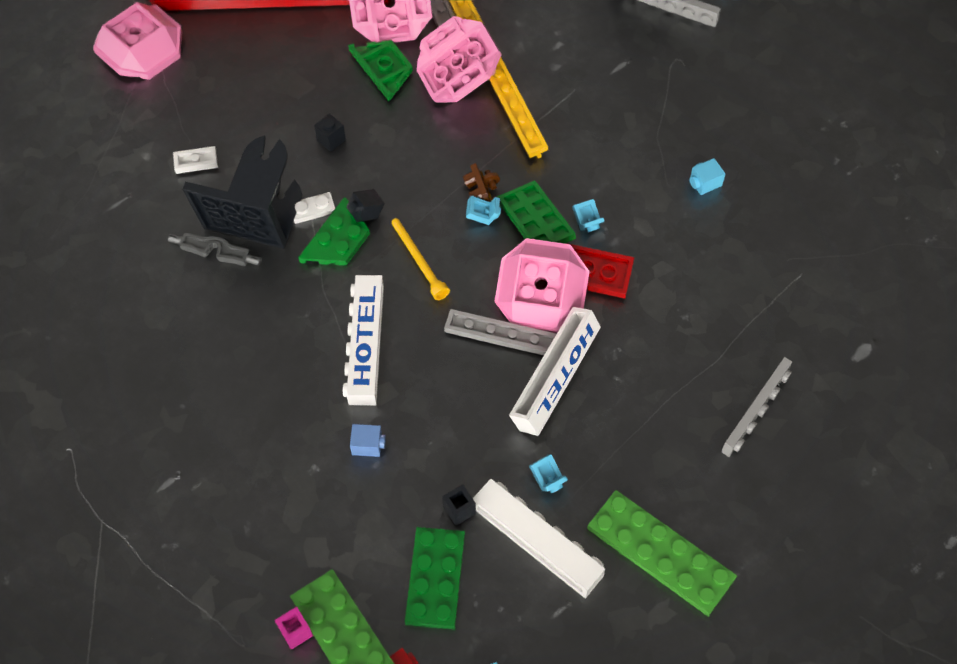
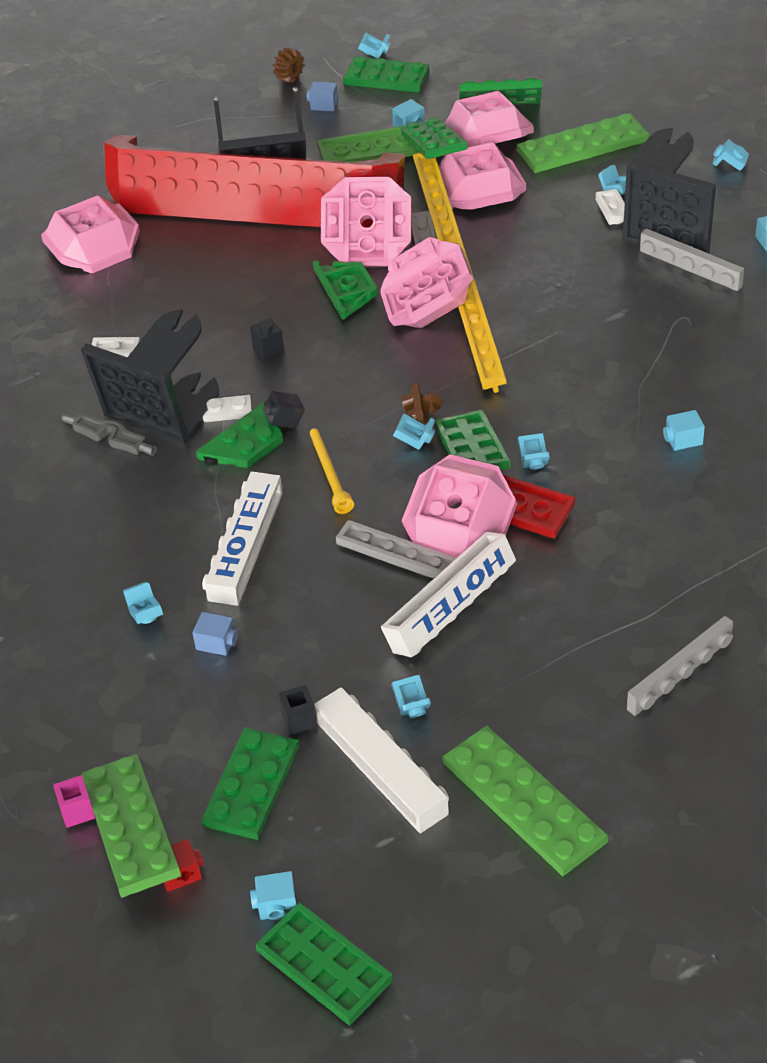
camera: 15 degrees right, 15 degrees down
none -> medium azure bracket [123,582,163,624]

